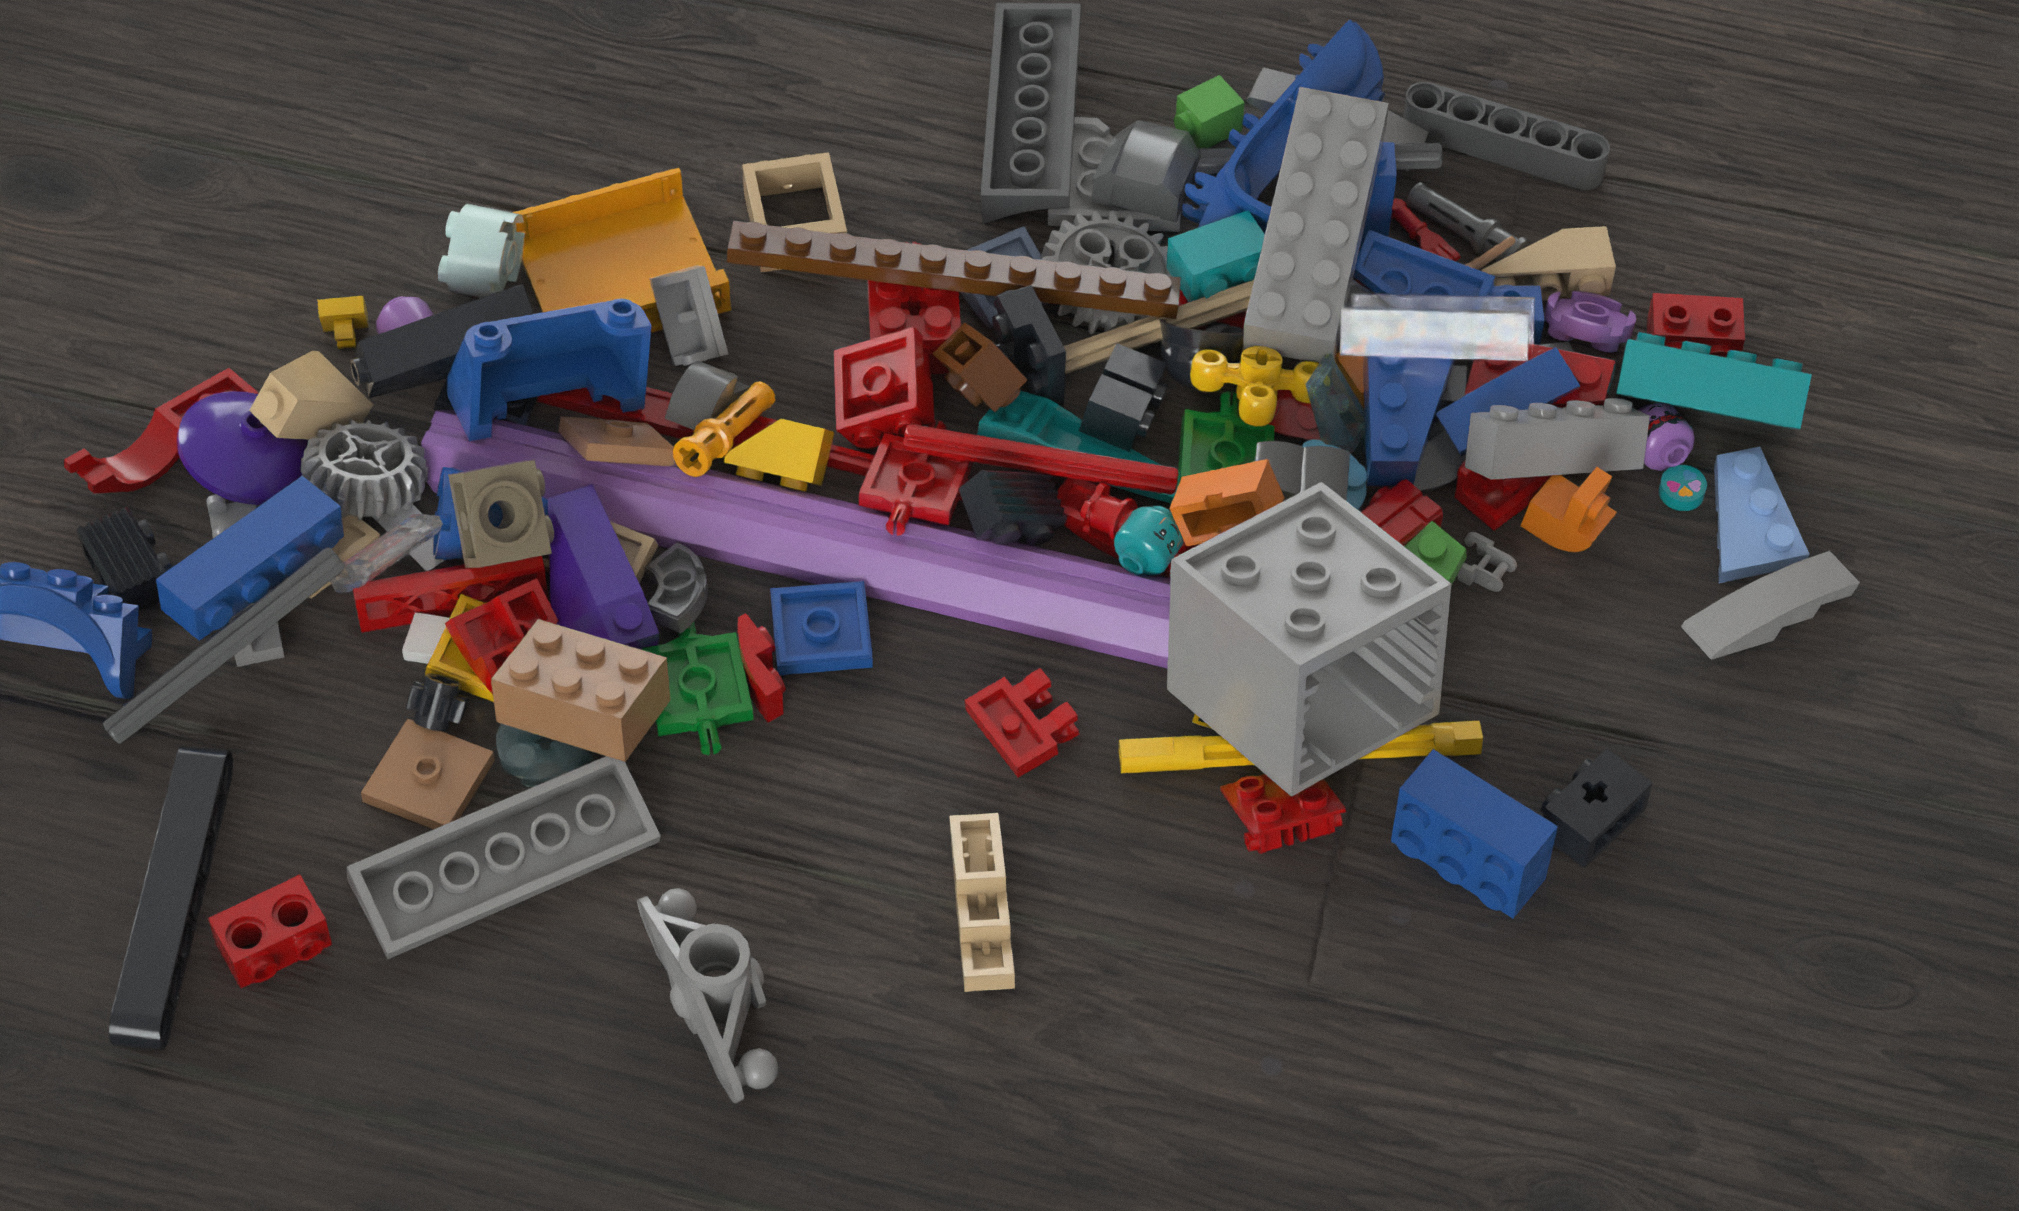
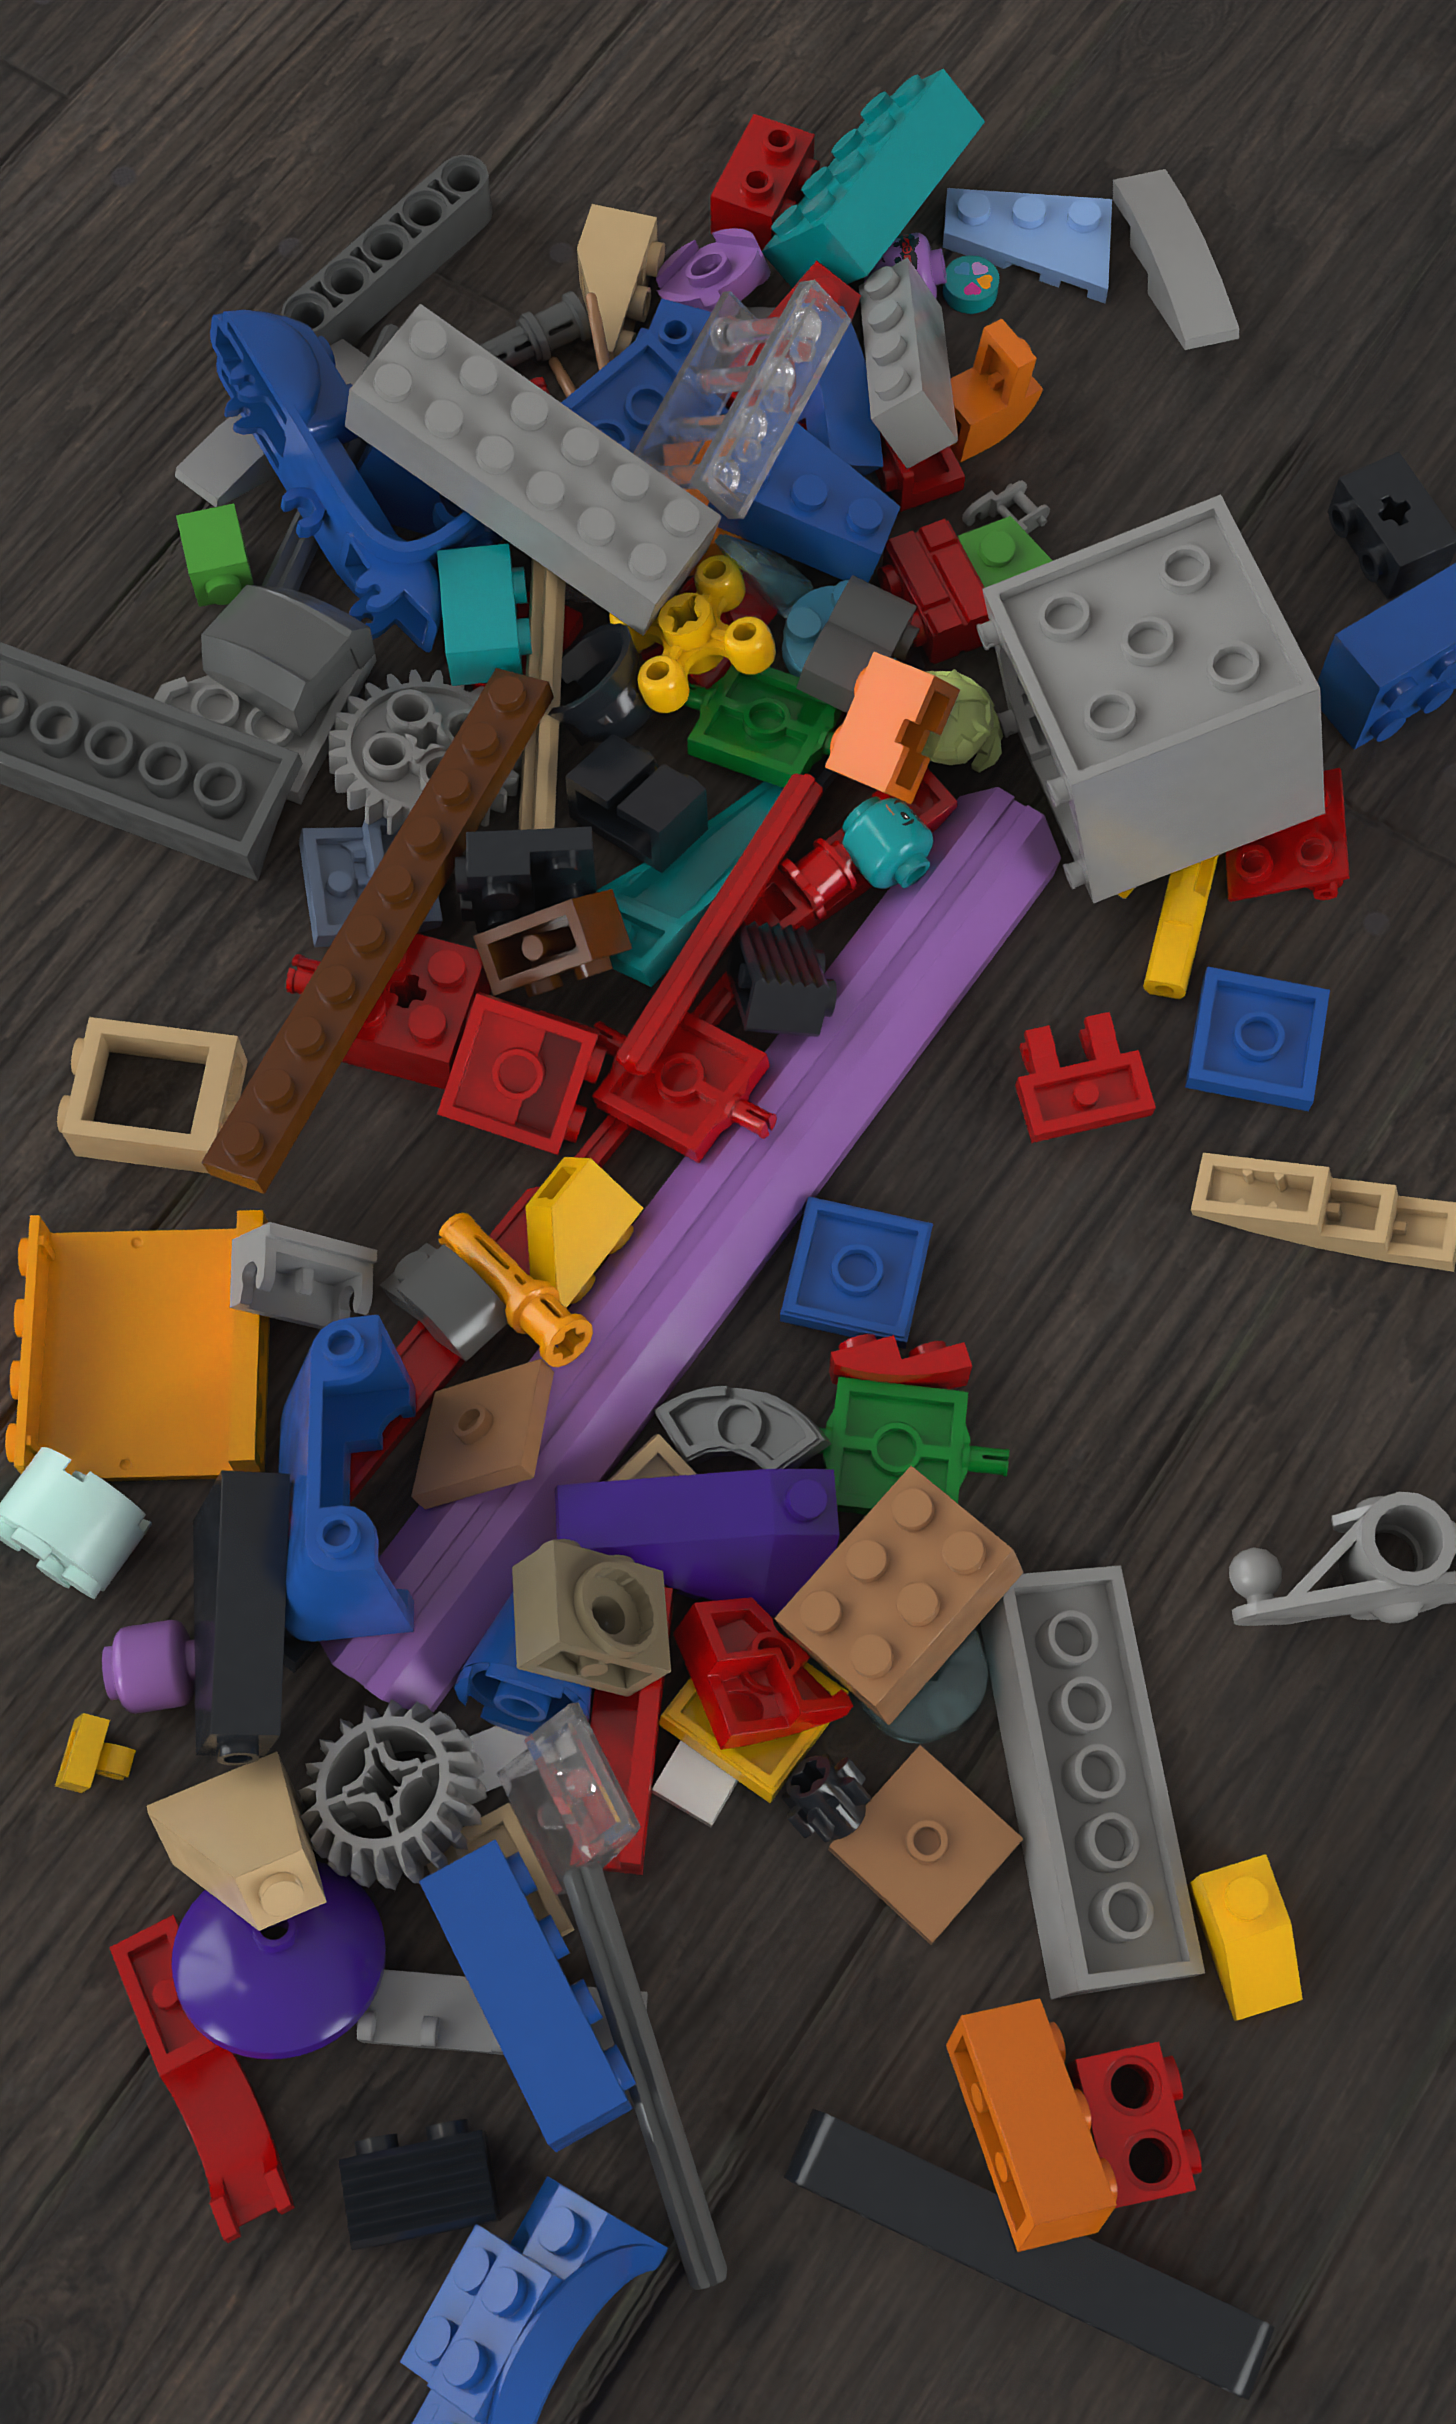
camera: 70 degrees left, 15 degrees up
none -> orange brick [946,1998,1117,2252]
none -> blue plate [1185,967,1330,1112]
none -> yellow slope [1187,1854,1303,2021]

